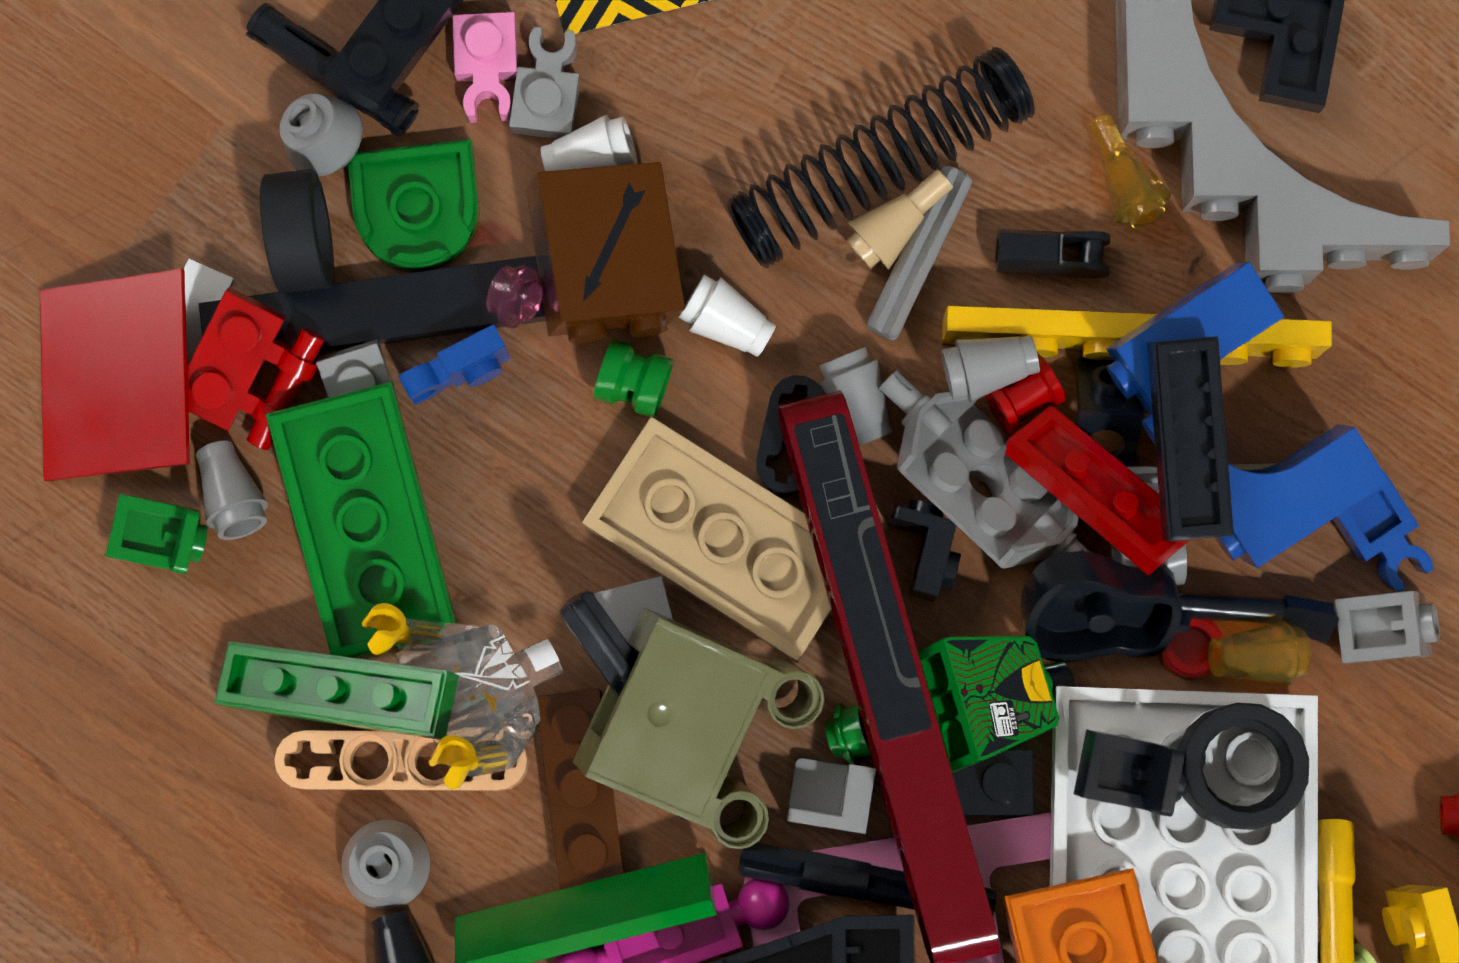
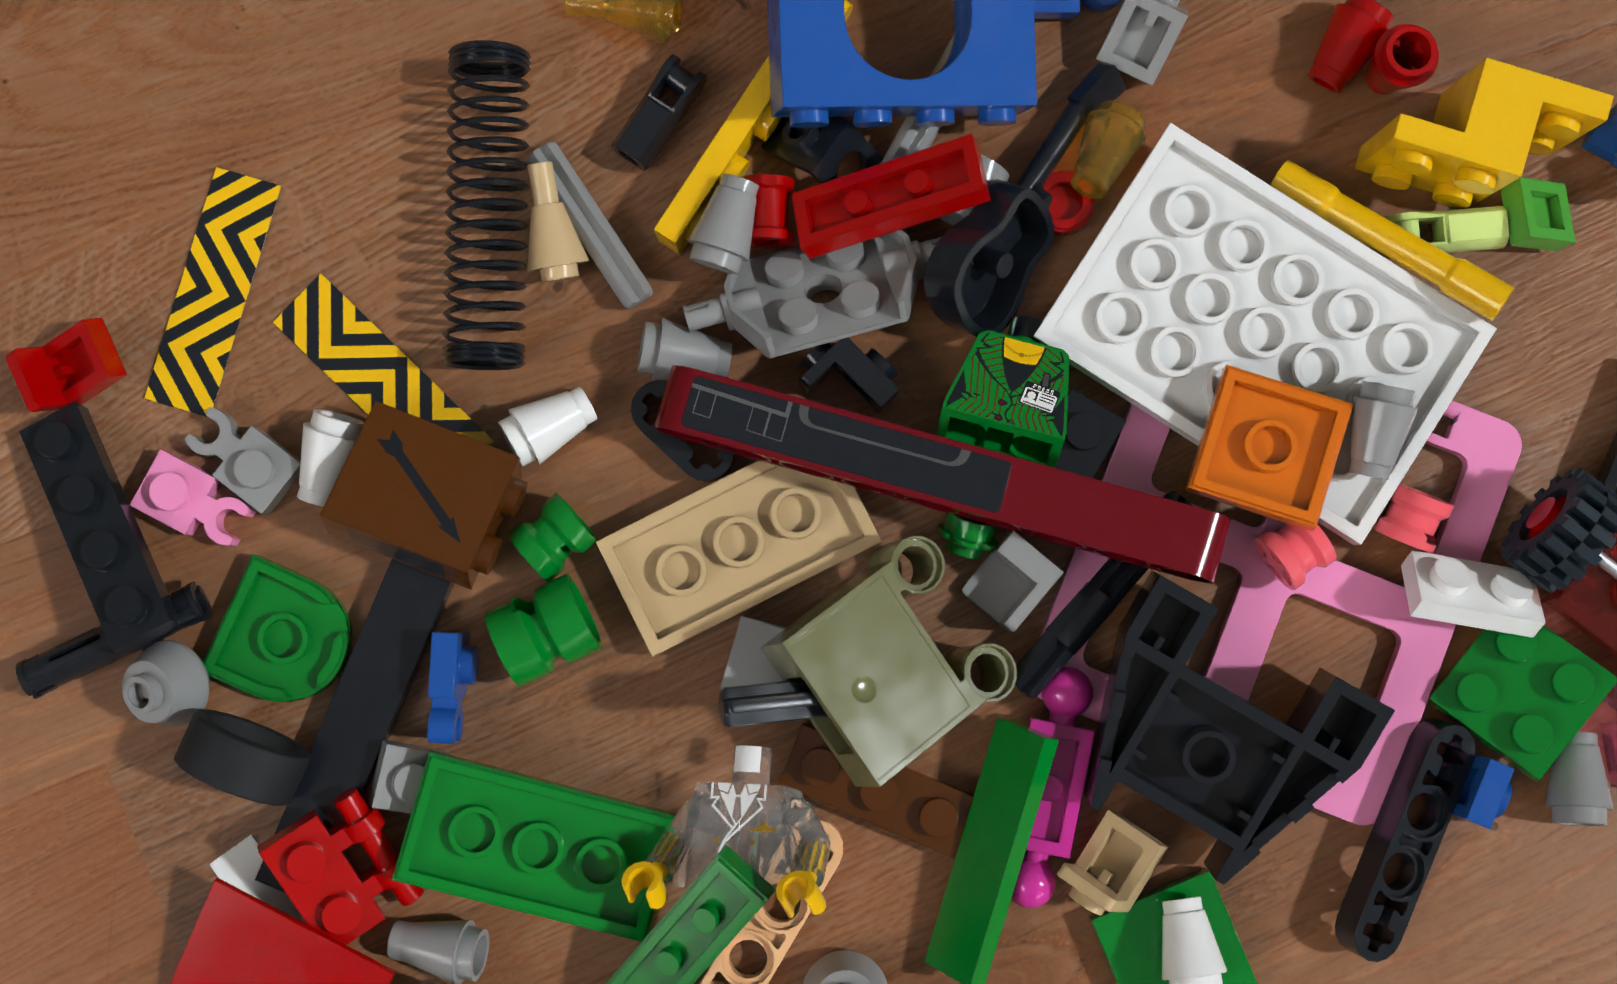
camera: 60 degrees left, 5 degrees up
clear pink plate [487,265,543,329] -> none
black bracket [1073,729,1187,817] -> none
black plate [1147,336,1234,542] -> none
black tyre [1177,702,1309,830] -> none
none -> sticker [273,273,494,445]
none -> green wheel [484,573,603,687]

